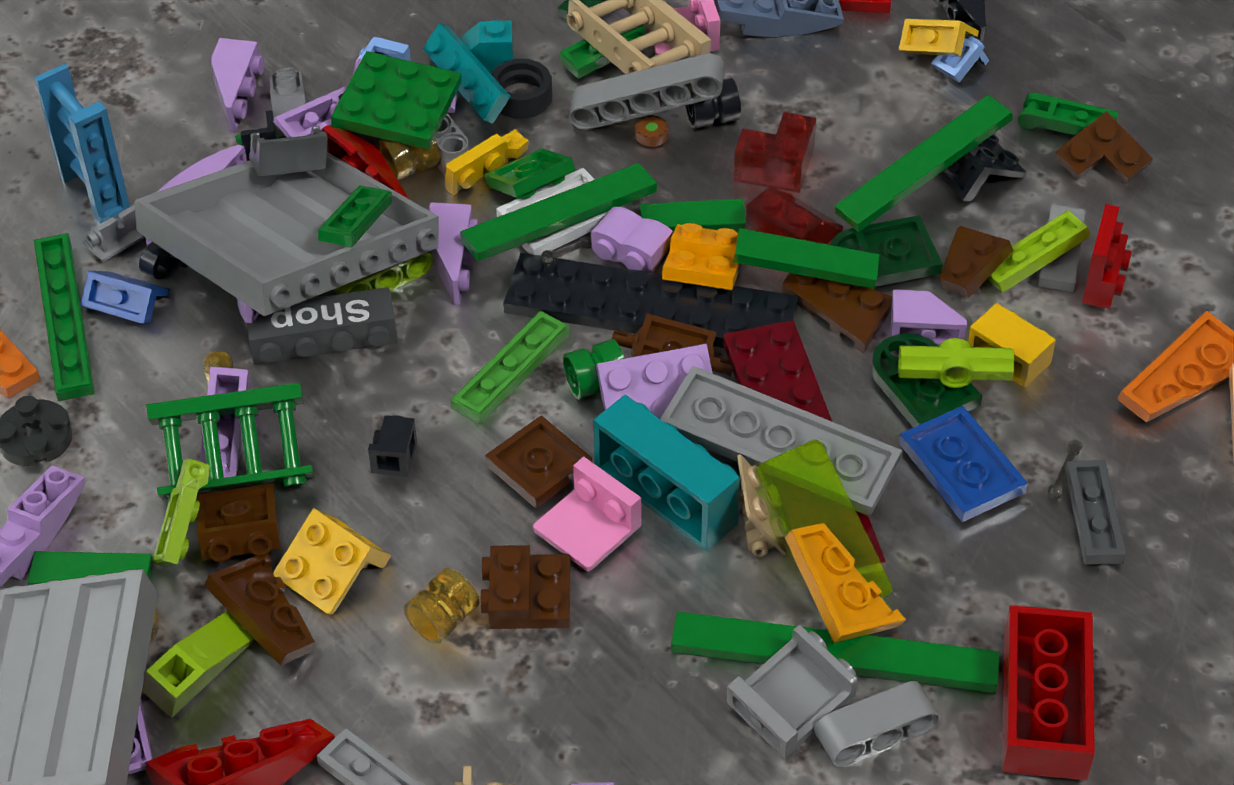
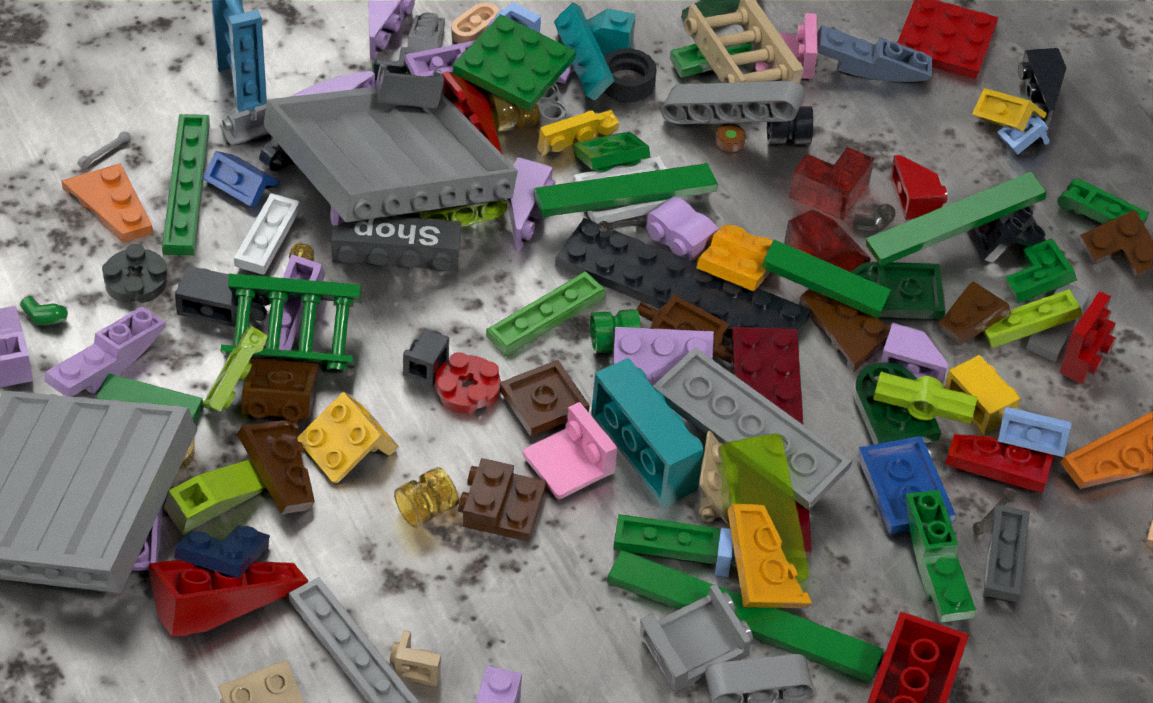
camera: 10 degrees right, 0 degrees up
green tile [318,185,392,247] -> none
green tile [640,198,746,233] -> none
none -> dark blue plate [174,525,270,578]
none -> black hinge [175,266,271,327]
none -> white plate [234,193,300,275]
none -> red plate [435,352,501,414]
none -> light nougat plate [451,2,499,43]
none -> green plate [613,514,721,564]
none -> light blue plate [715,528,736,577]
none -> clear smoke arm [853,204,896,231]
none -> red slope [890,155,948,220]
none -> green slope [906,490,976,623]
none -> red wing [945,434,1054,493]
none -> light blue panel [998,407,1072,457]
none -> green plate [1005,238,1077,303]

